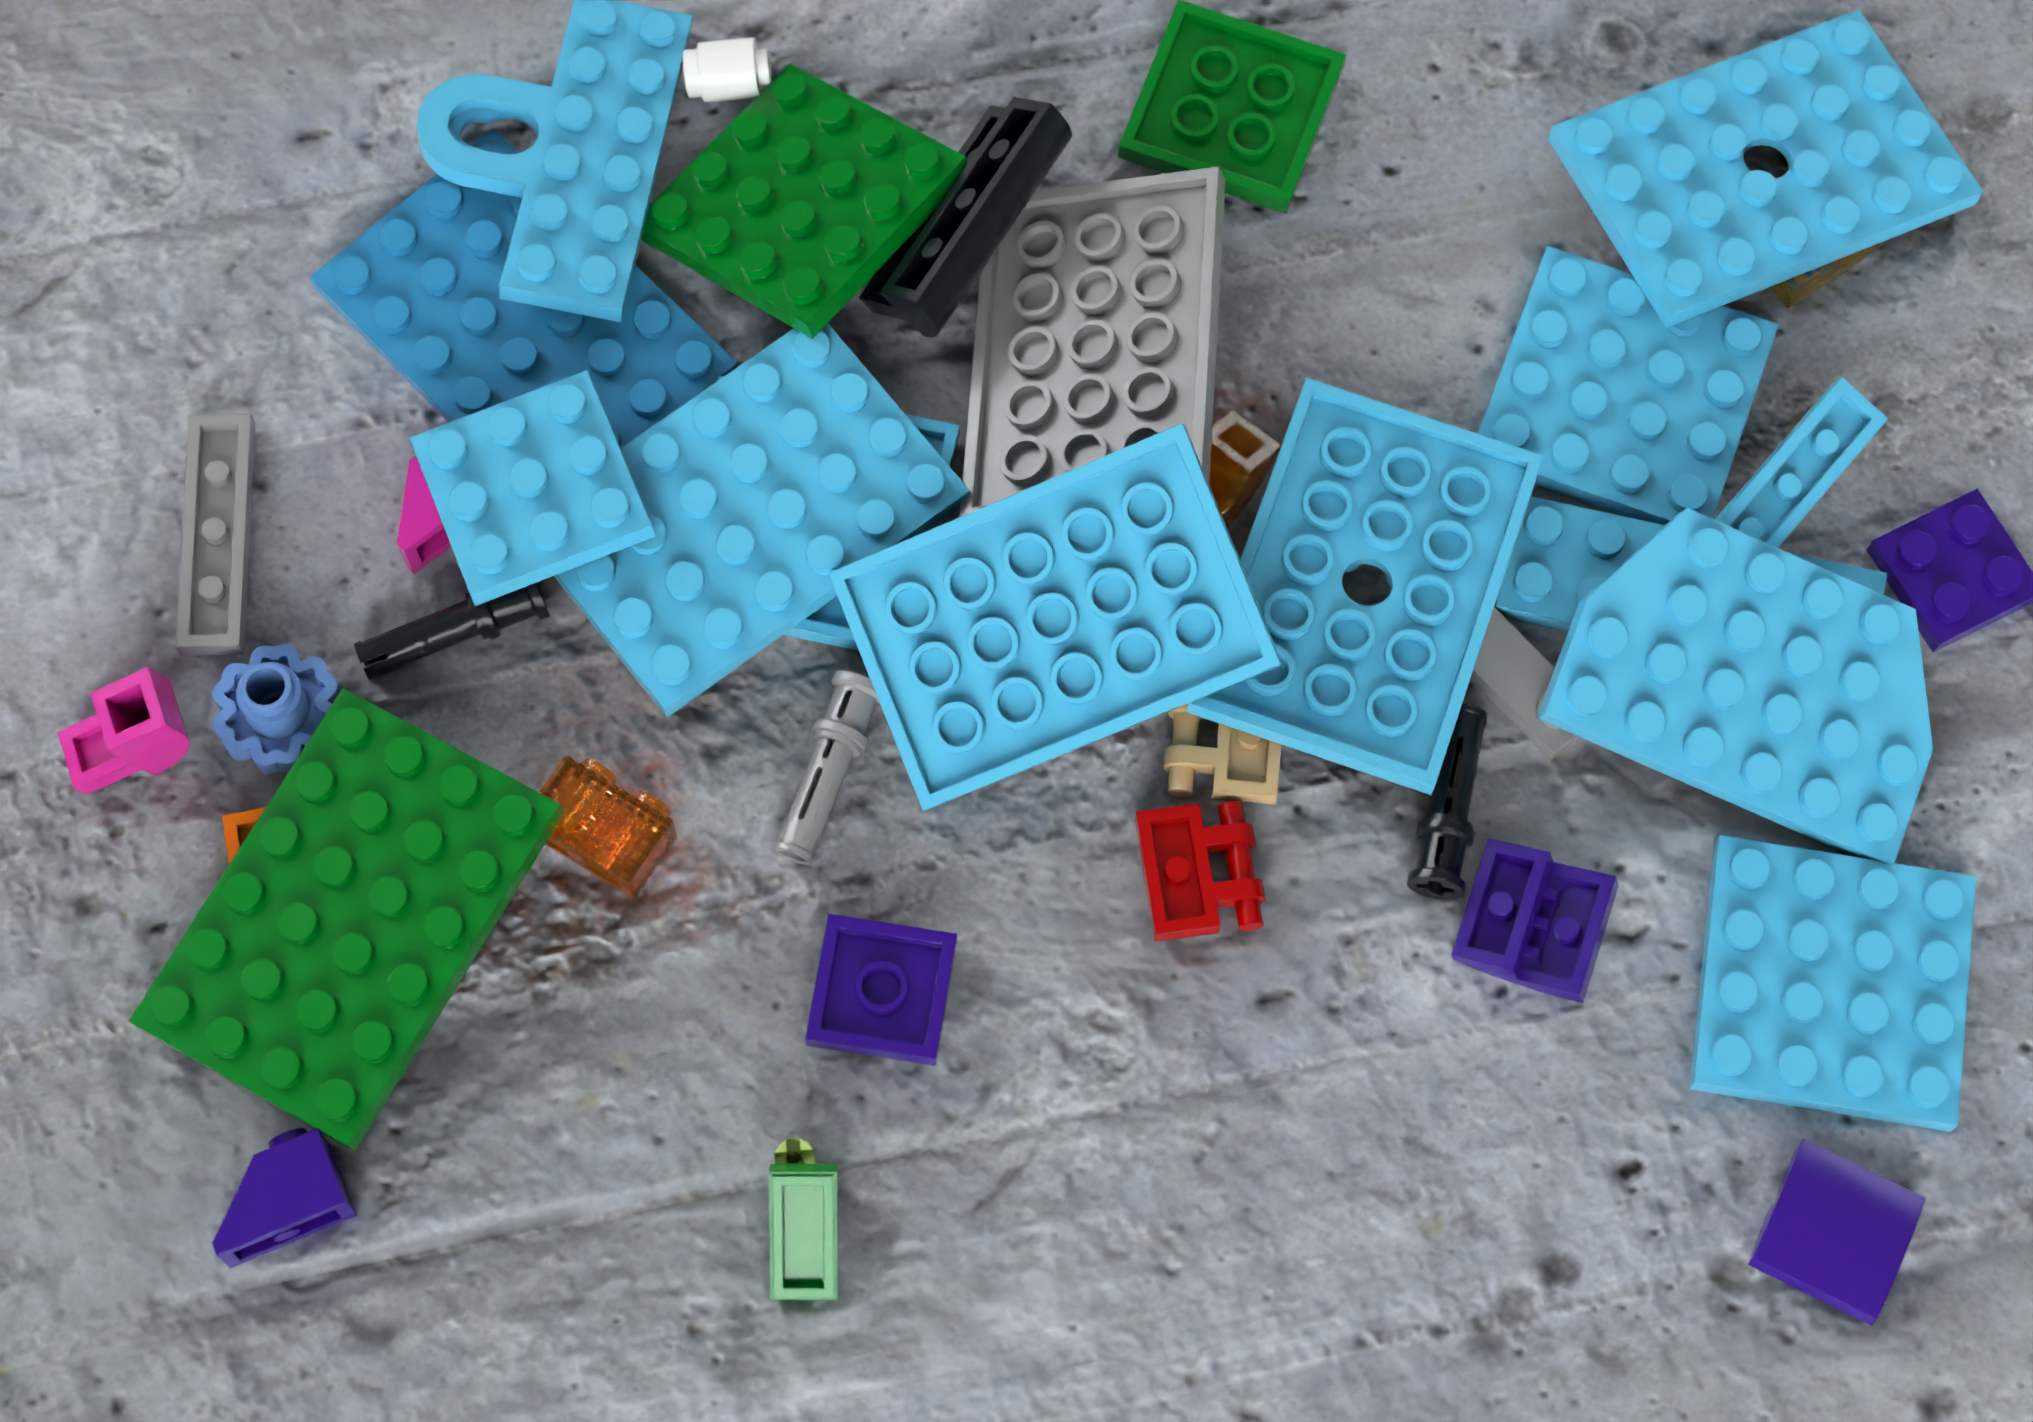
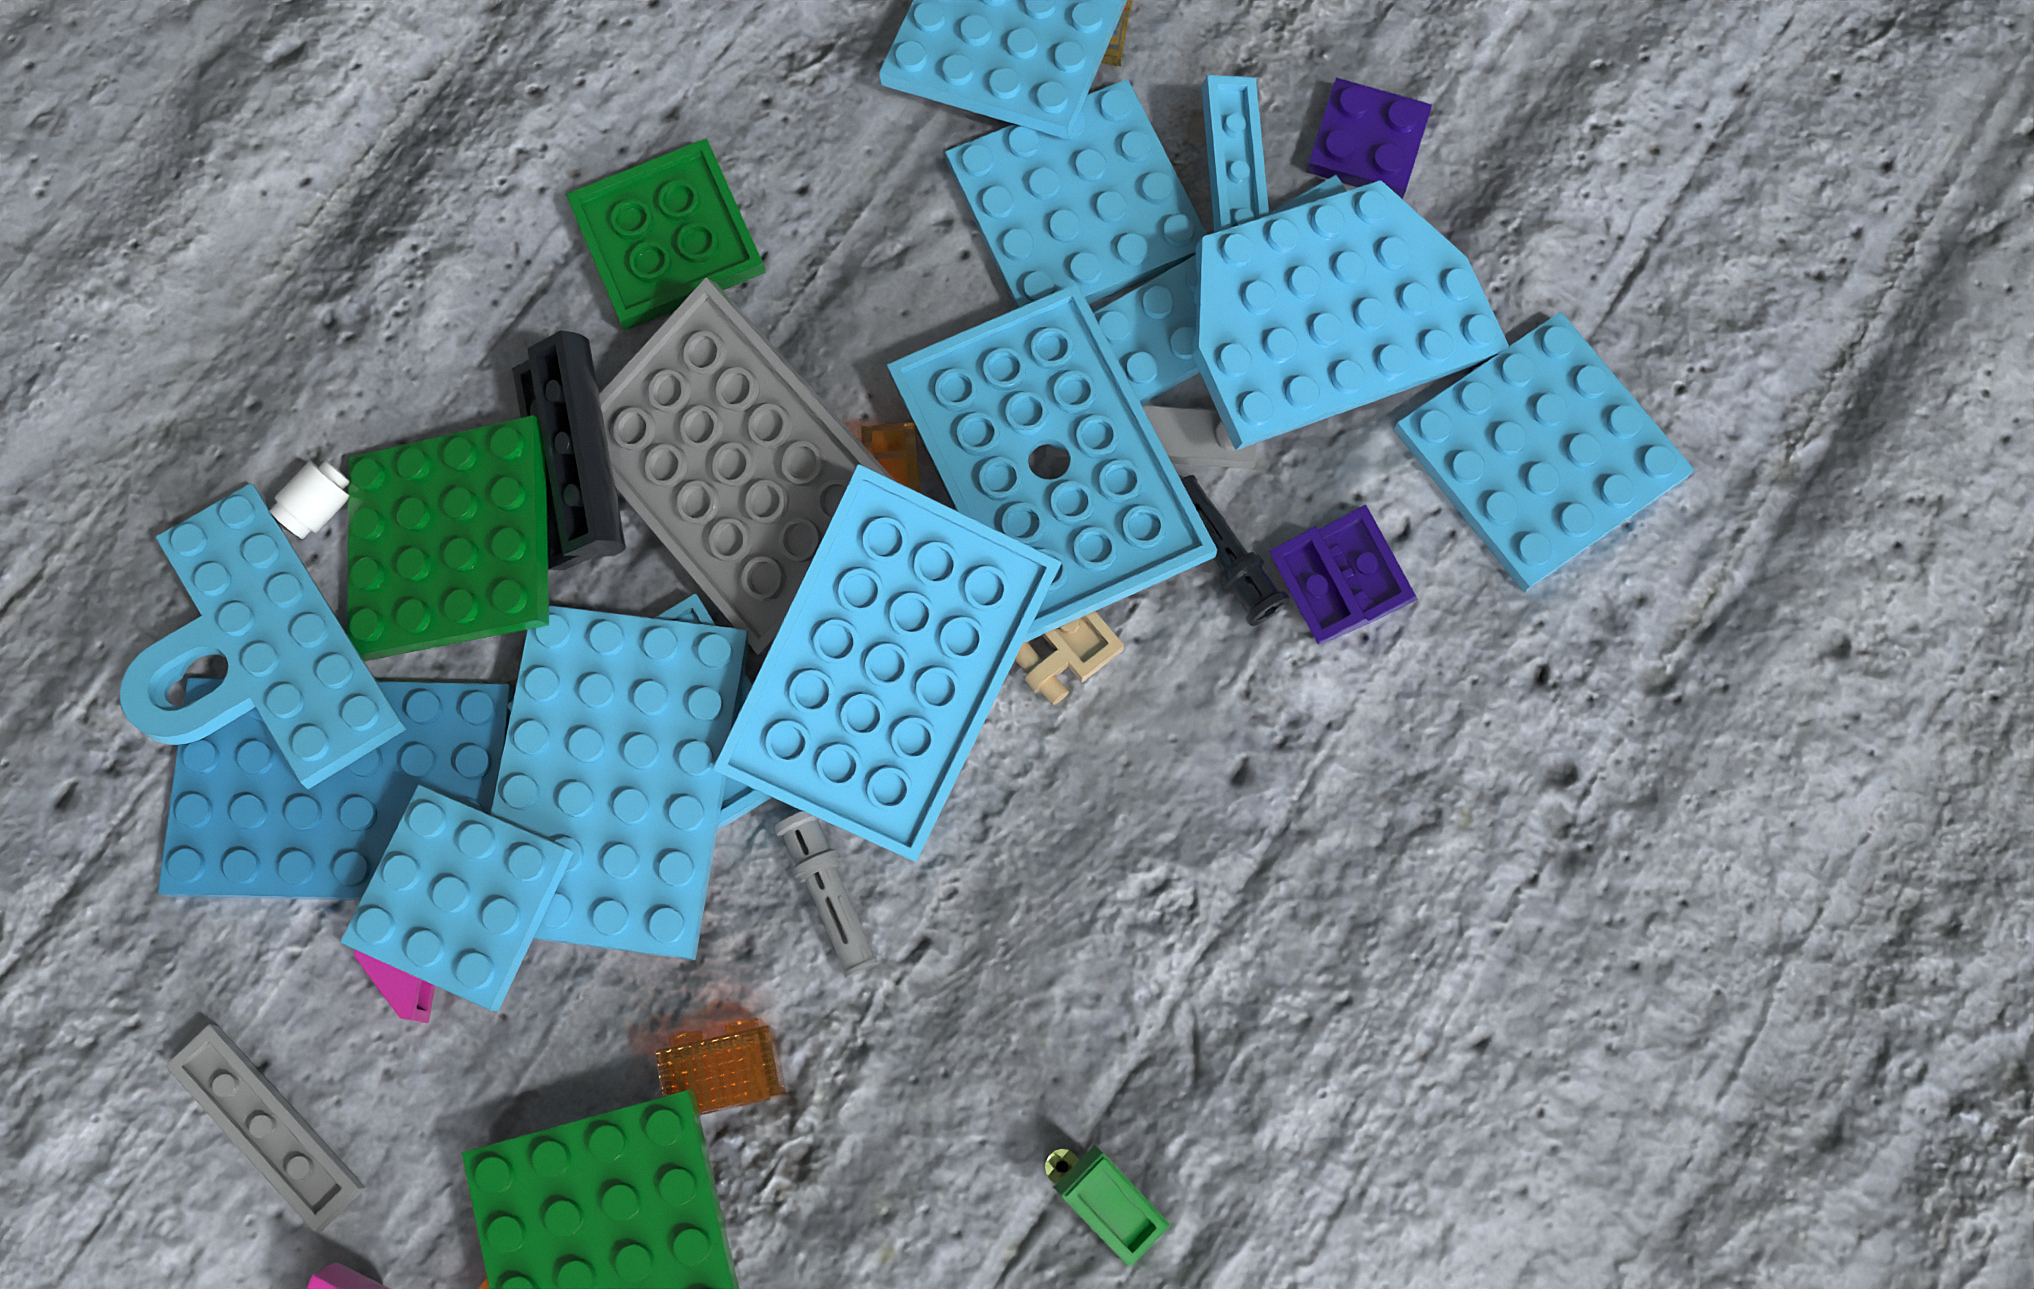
camera: 40 degrees left, 5 degrees up
medium blue plant [212,644,341,774] -> none
black pin [354,583,550,681] -> none
dark purple plate [805,914,957,1066] -> none
red plate [1135,801,1266,942] -> none
dark purple slope [1748,1138,1926,1326] -> none

